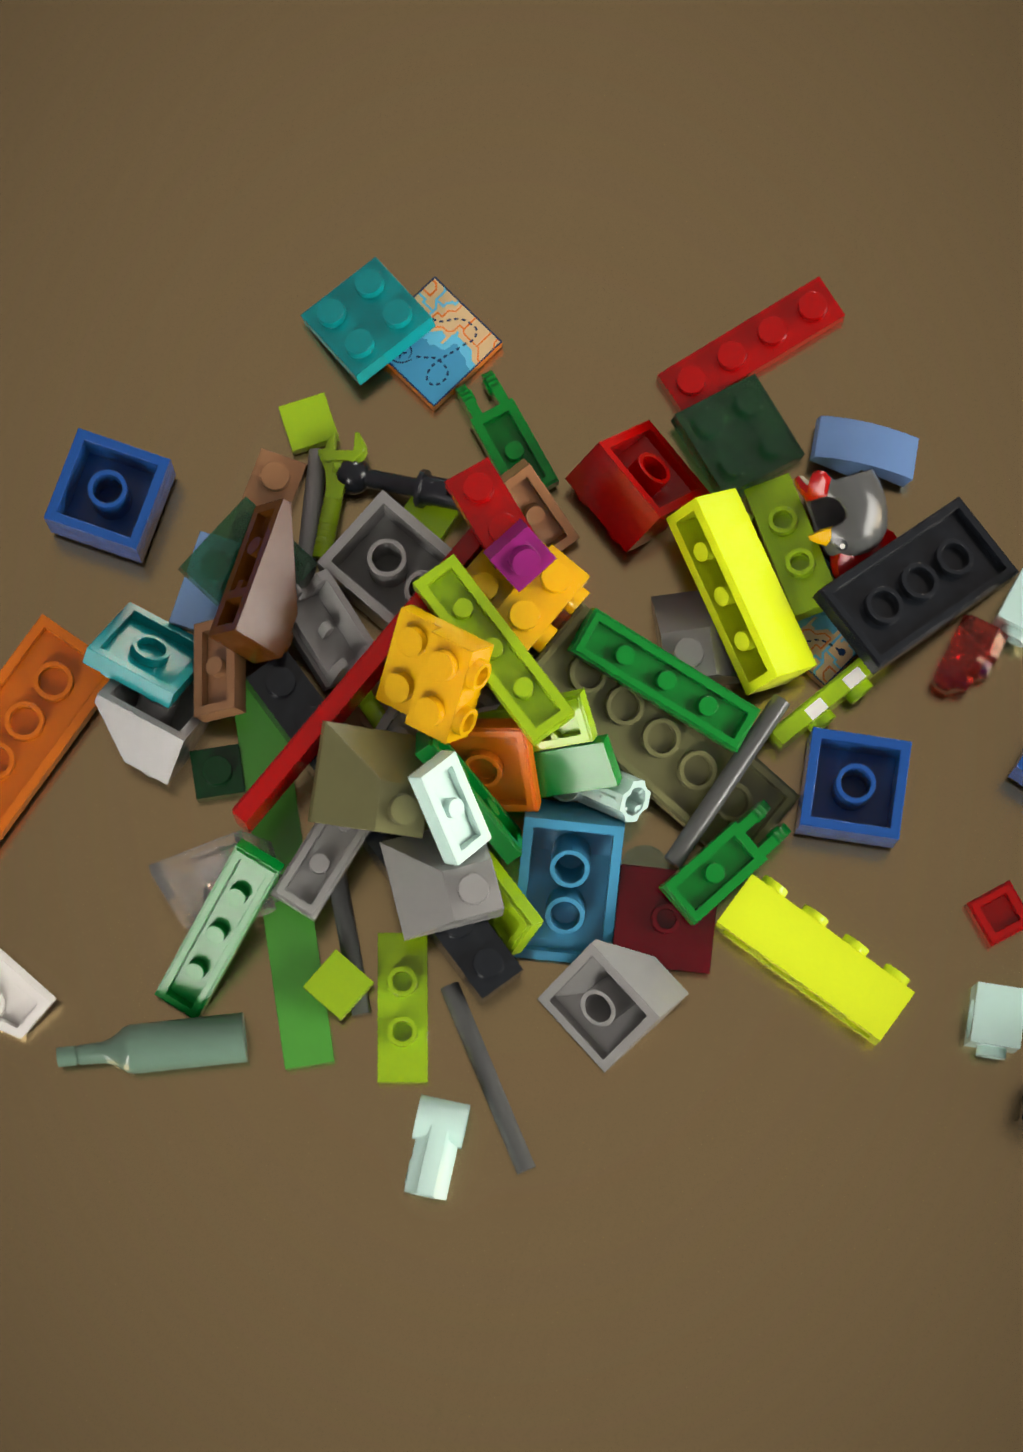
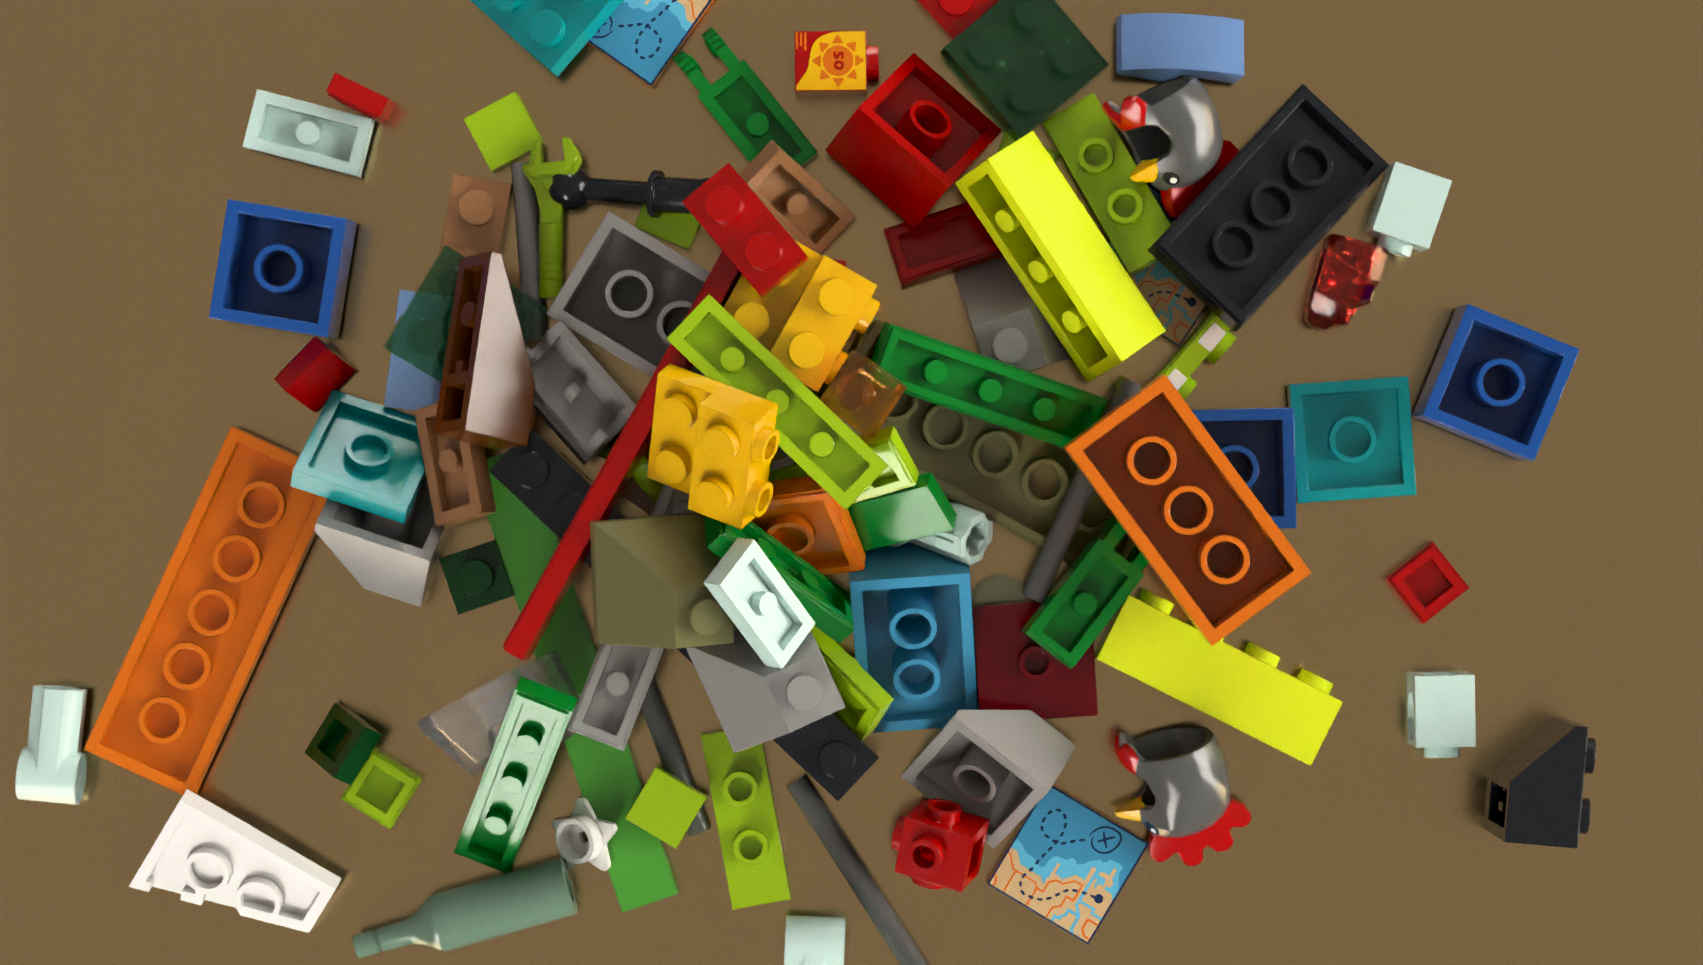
camera: 15 degrees left, 10 degrees up
magenta plate [483,518,557,592] -> none
none -> light aqua plate [242,89,375,178]
none -> red tile [274,336,356,413]
none -> dark green plate [304,702,382,785]
none -> red tile [326,73,397,124]
none -> lime tile [340,747,424,830]
none -> white plate [552,798,618,871]
none -> brick [794,30,879,97]
none -> clear orange plate [820,350,907,438]
none -> red tile [883,202,1003,289]
none -> red brick [891,798,990,892]
none -> tile [986,785,1149,945]
none -> orange brick [1063,374,1311,646]
none -> dark grey piece [1114,725,1251,866]
none -> teal plate [1287,376,1417,503]

